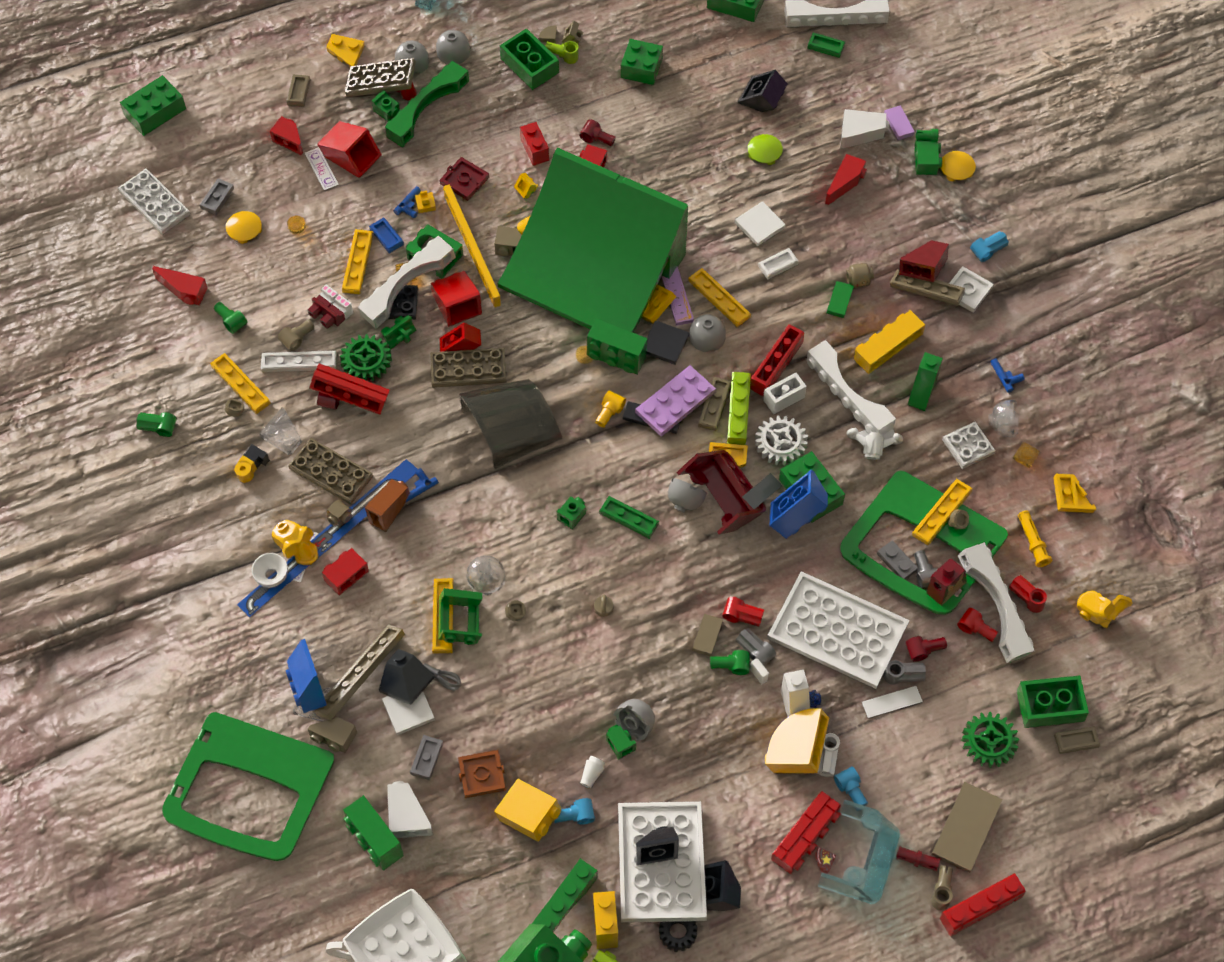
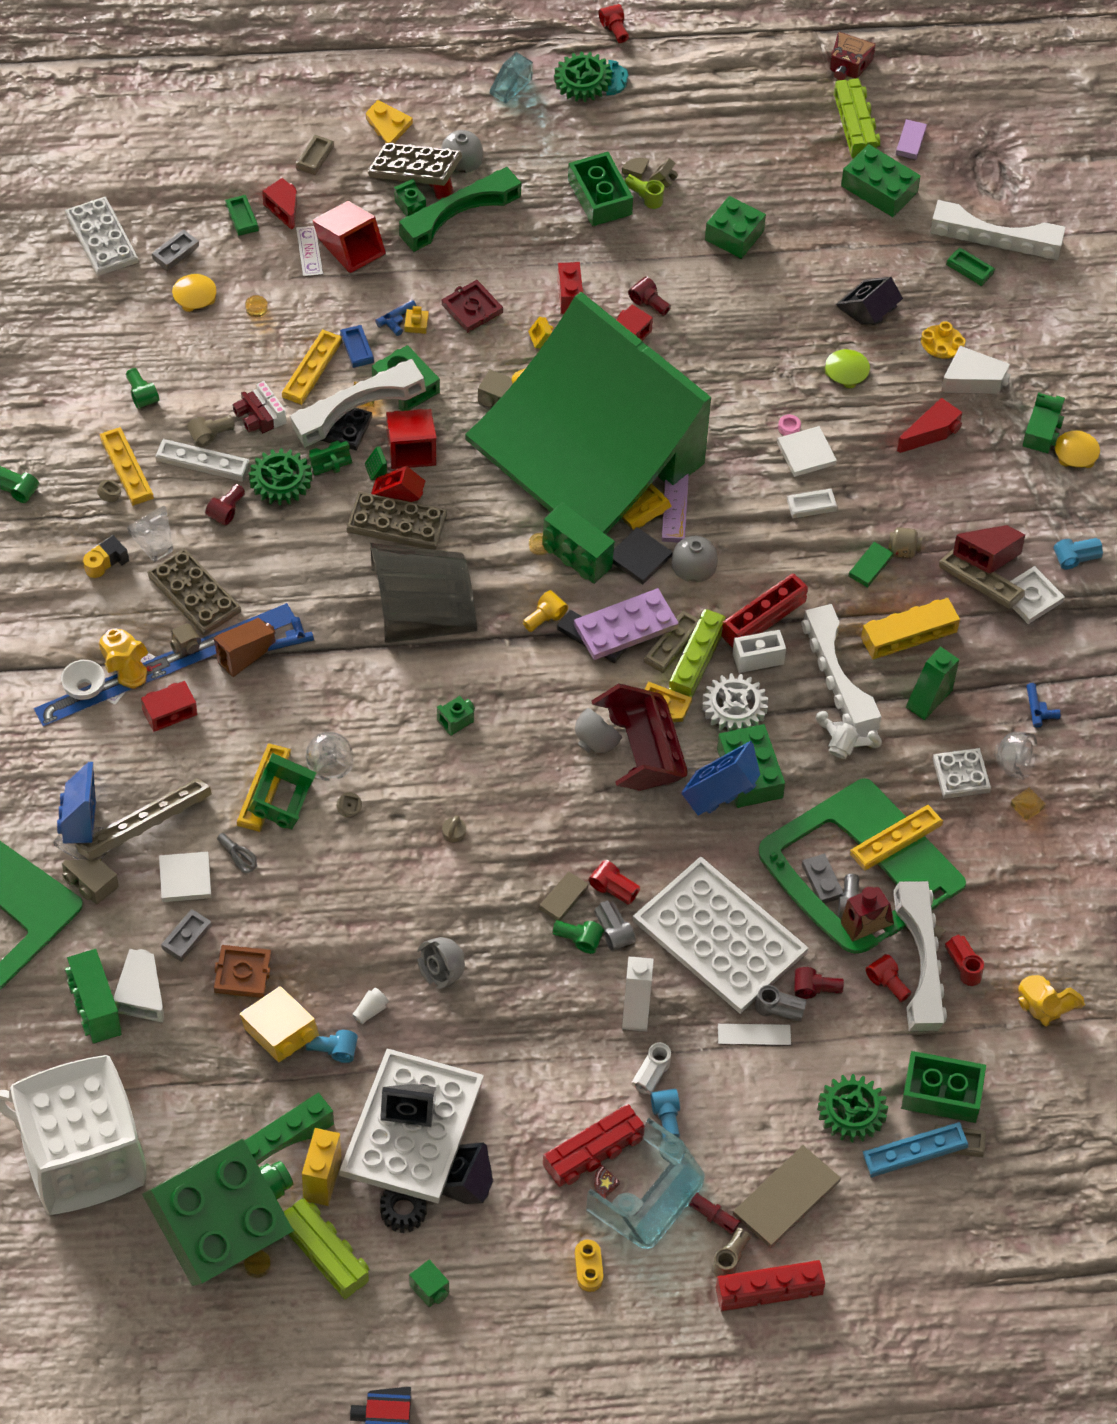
camera: 15 degrees right, 5 degrees down
green brick [120,75,186,136] -> none
red slope [152,266,208,306] -> none
red brick [309,363,390,415] -> none
black slope [379,649,435,705] -> none
light grey cylinder [436,30,470,64] -> none
yellow tile [443,184,501,308] -> none
green tile [599,496,659,539] -> none
green brick [606,725,636,760] -> none
yellow tile [688,268,751,328] -> none
dark grey sticker [742,473,782,509] -> none
white tile [750,658,769,685] -> none
brick [765,708,829,773] -> none
clear blue plate [809,690,821,708] -> none
lavender tile [884,105,915,140] -> none
dark tan tile [948,509,969,529] -> none
yellow pin [1017,510,1053,567] -> none
yellow wing [1053,474,1096,513] -> none
none -> green tile [225,195,259,236]
none -> green slope [365,446,387,481]
none -> yellow plate [575,1239,603,1292]
none -> bright pink tile [778,414,801,436]
none -> dark azure tile [863,1122,968,1178]
none -> yellow dish [921,321,966,359]

